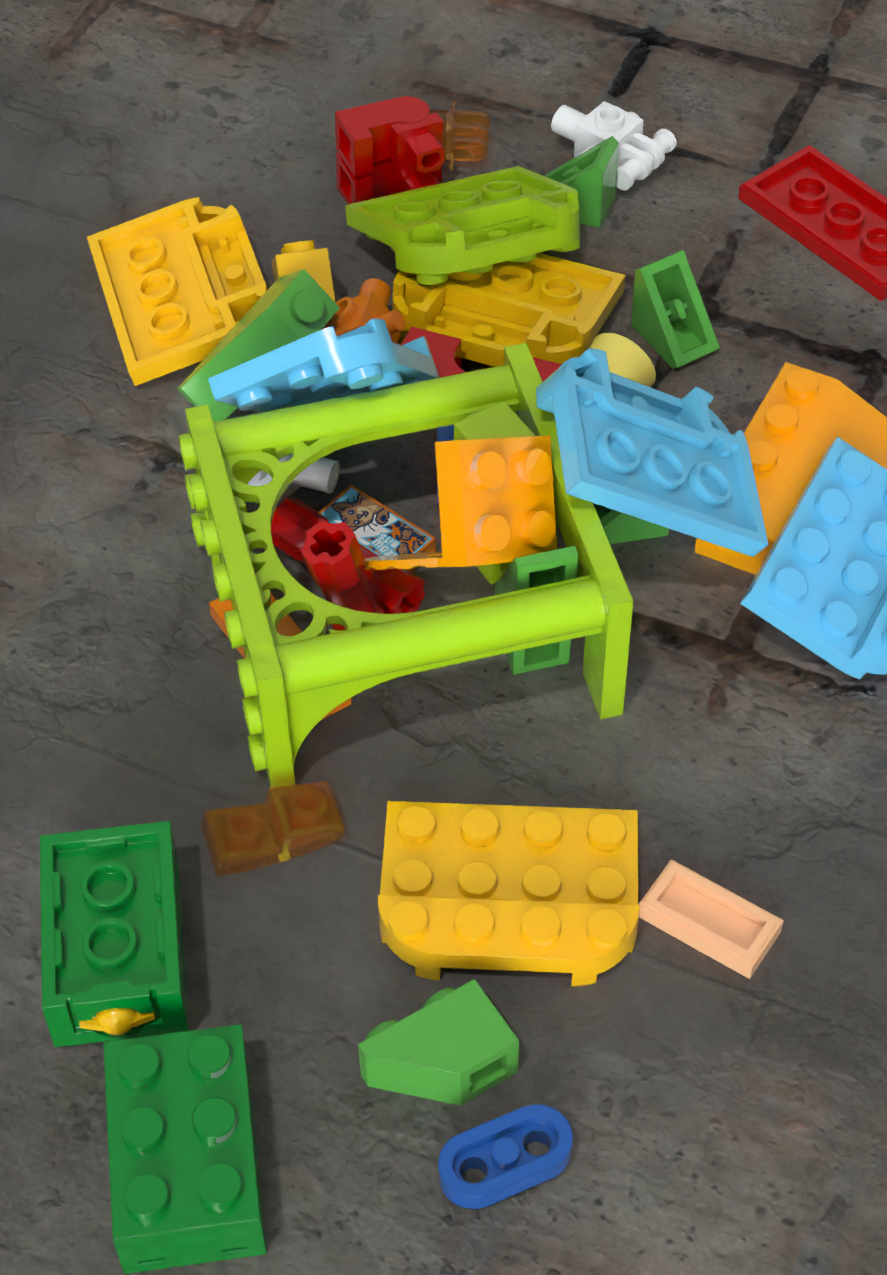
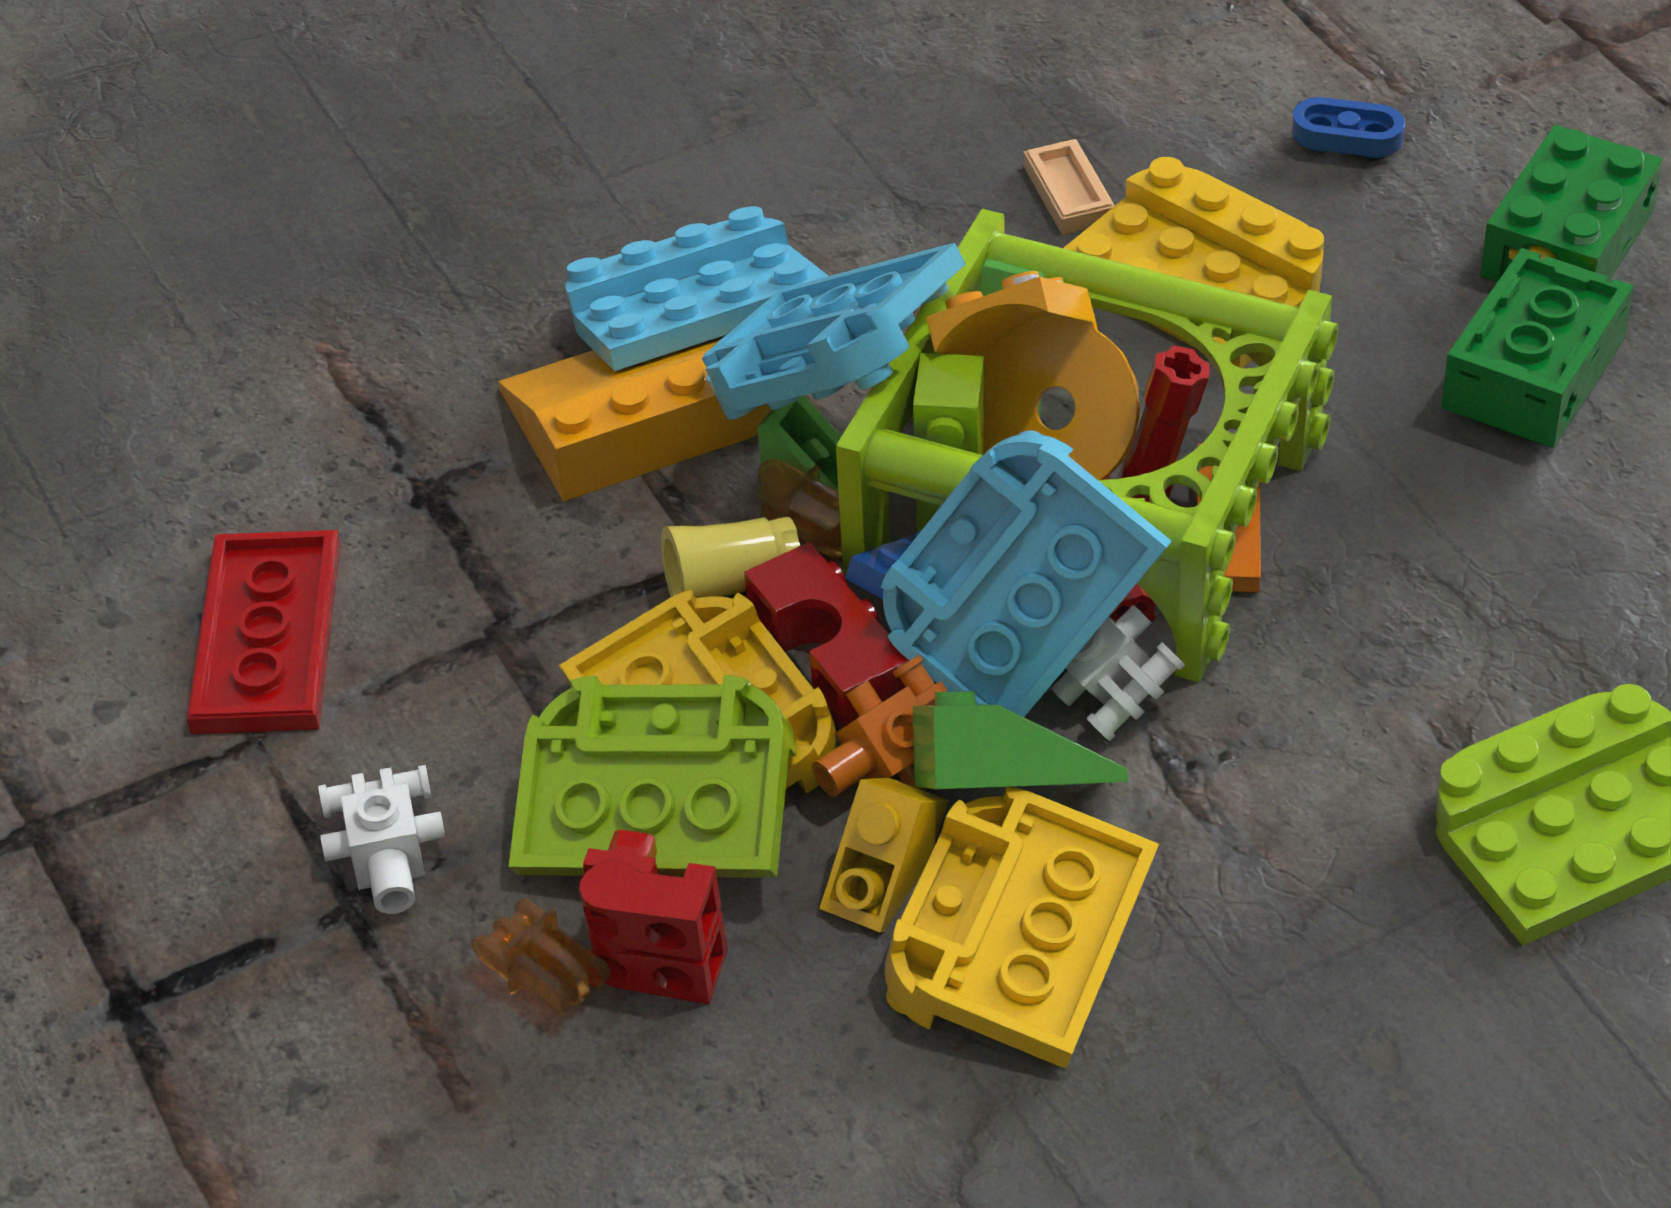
camera: 140 degrees left, 5 degrees down
clear orange slope [201,781,345,876] -> none
bright green slope [358,979,519,1106] -> none
bright green slope [544,136,619,228] -> none
bright green slope [631,250,720,369] -> none

